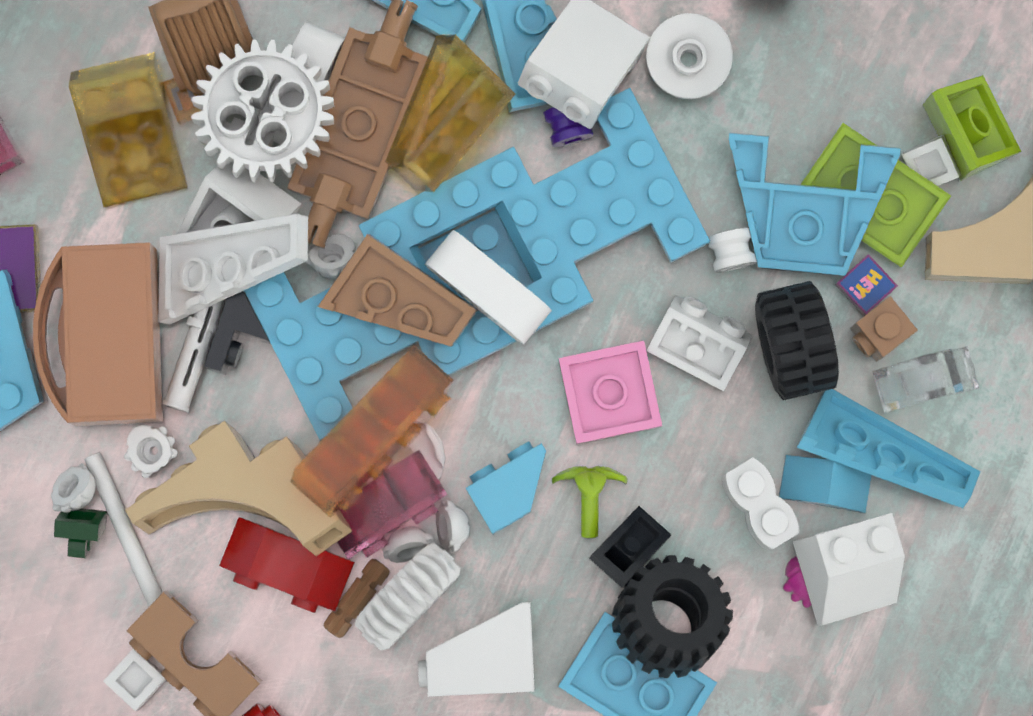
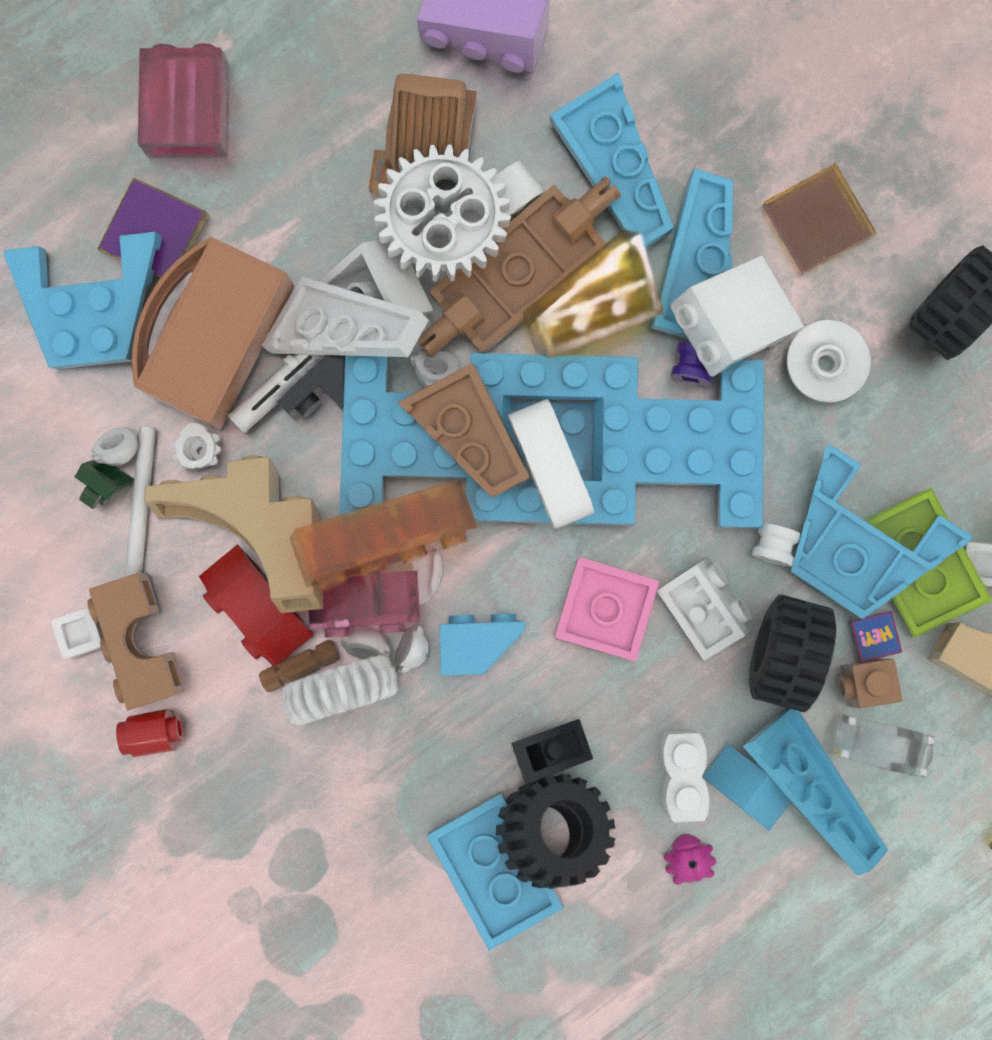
camera: 35 degrees right, 0 degrees up
clear yellow slope [68,52,188,207] -> none
white slope [418,602,535,697] -> none
lime plant [552,466,628,538] -> none
white slope [793,513,905,626] -> none

